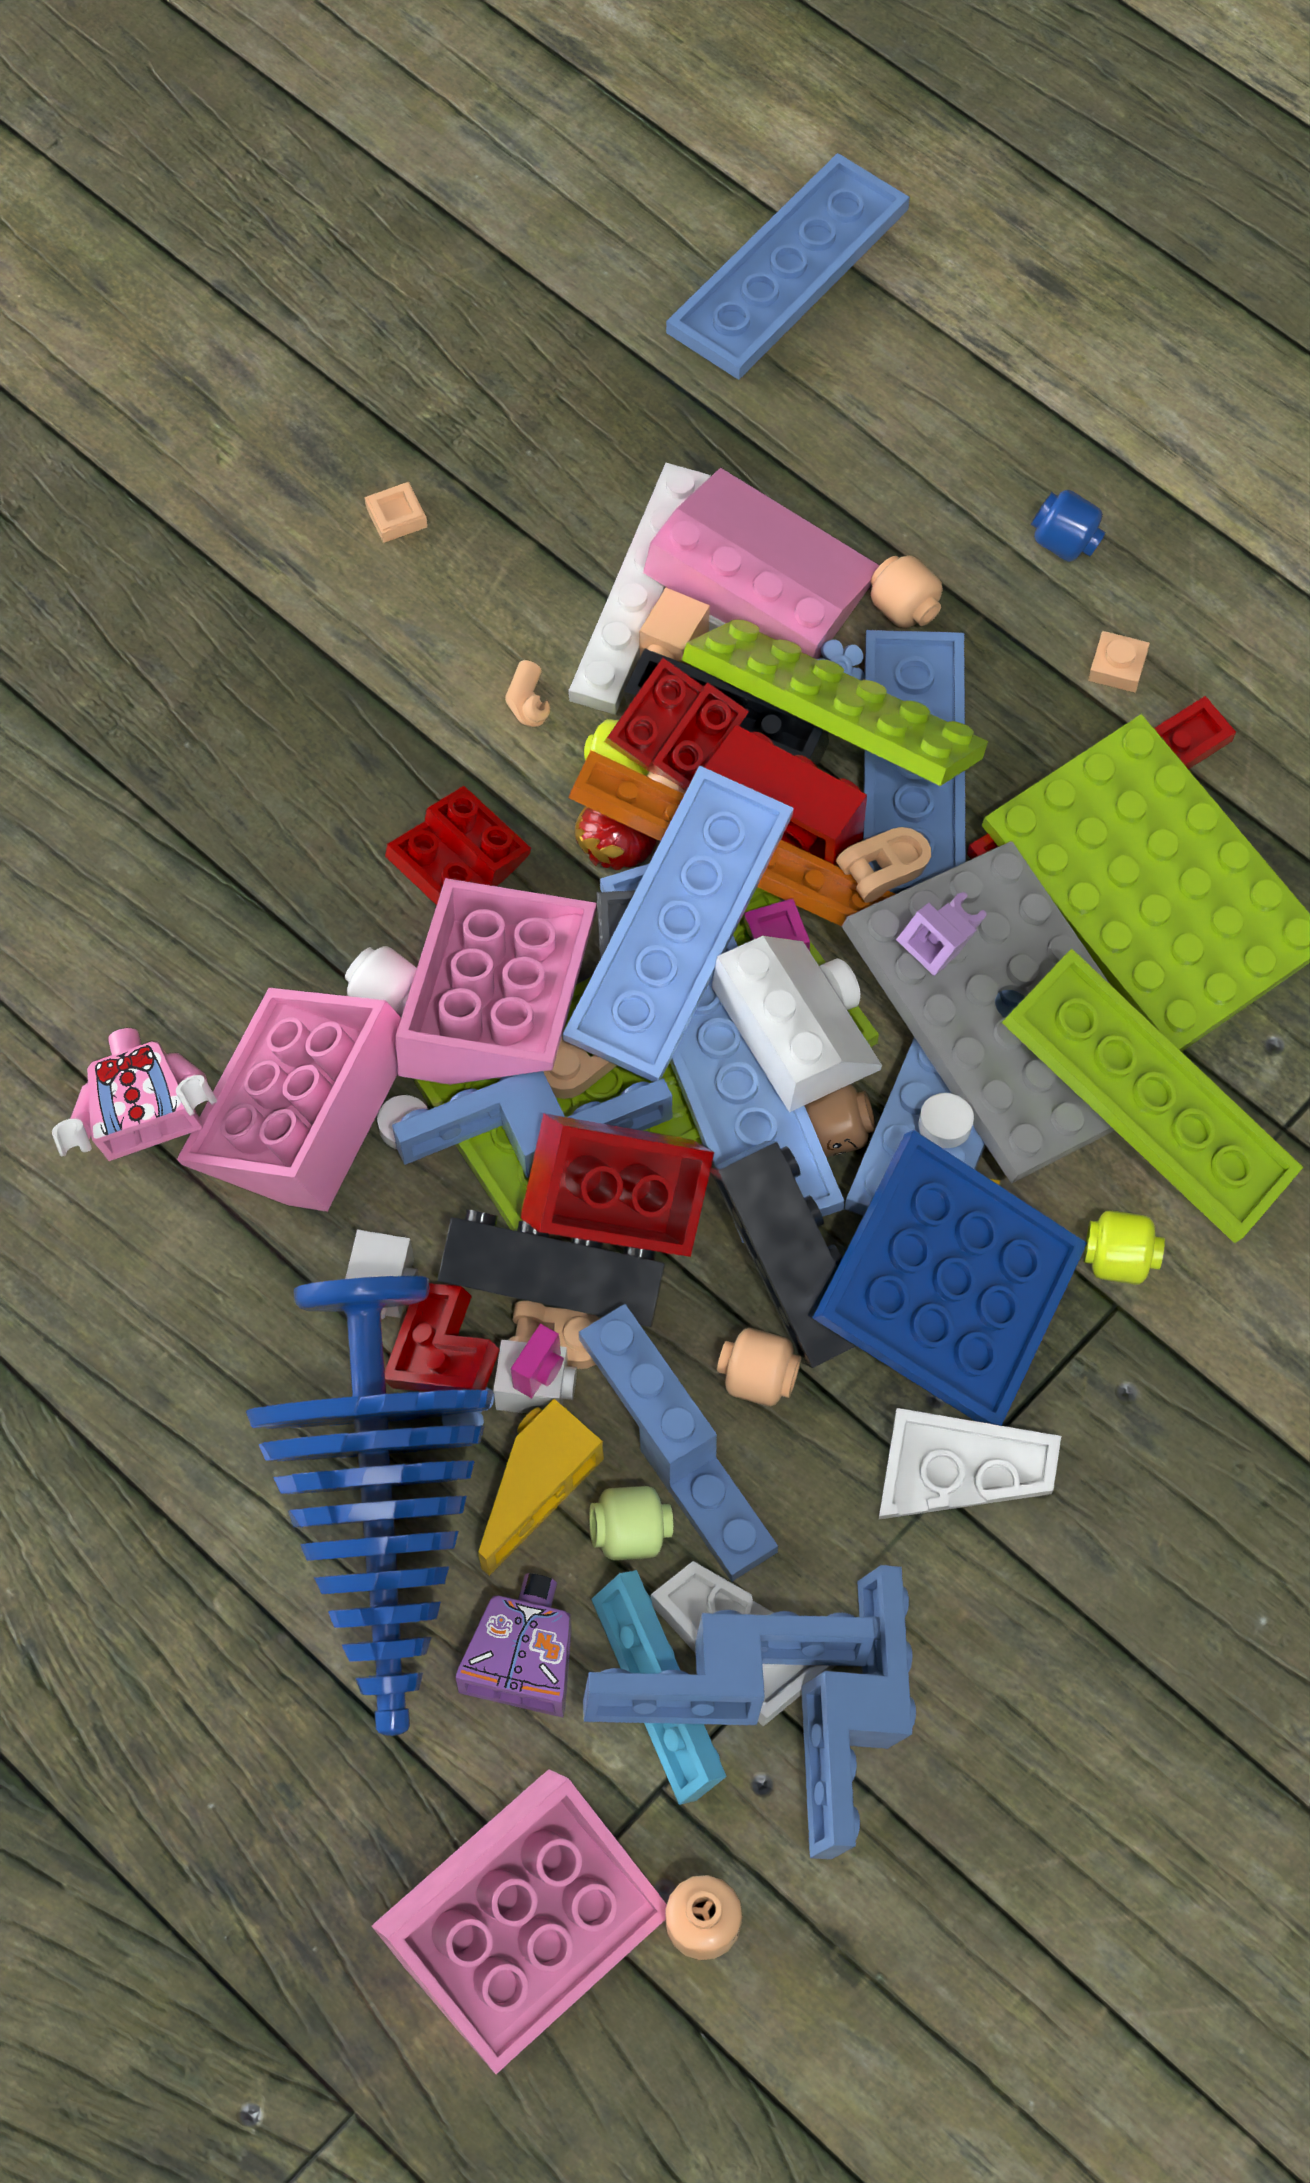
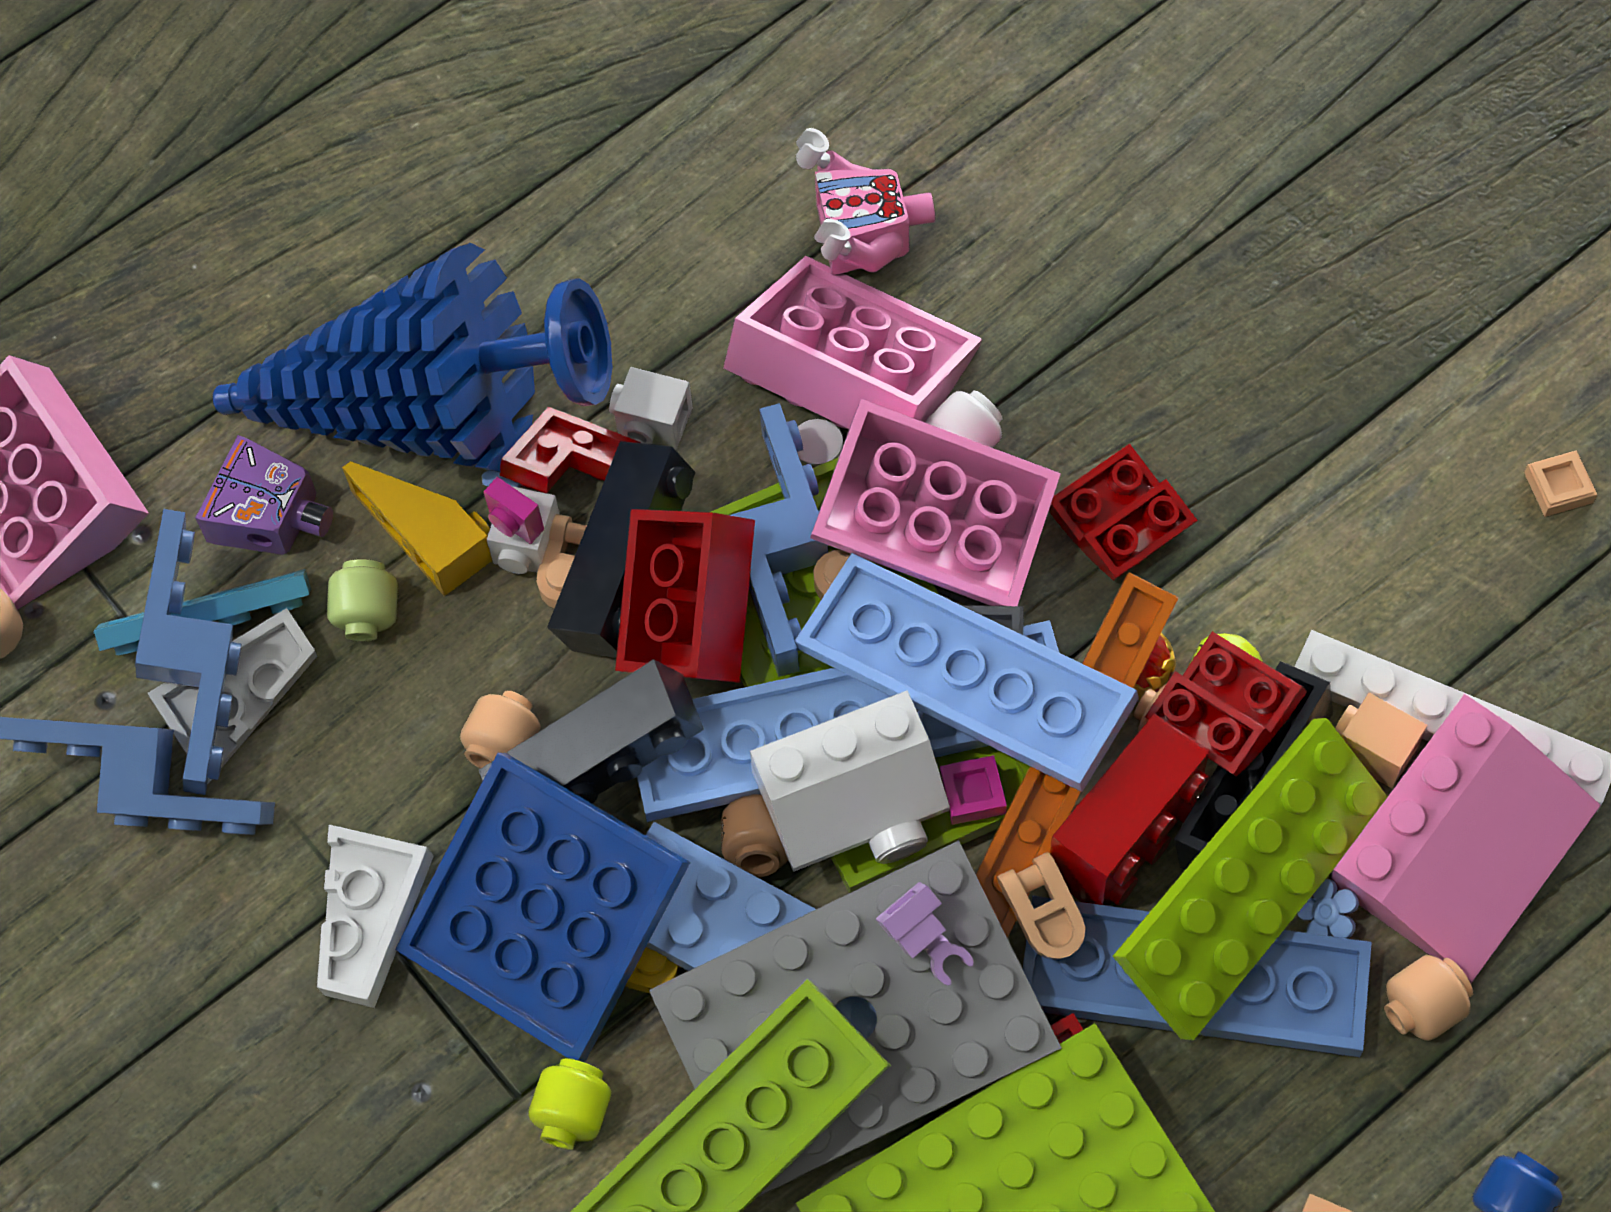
camera: 100 degrees right, 0 degrees up
light nougat arm [505,660,550,727] -> none
medium blue bracket [579,1304,778,1582] -> none
white tile [918,1093,974,1148] -> none

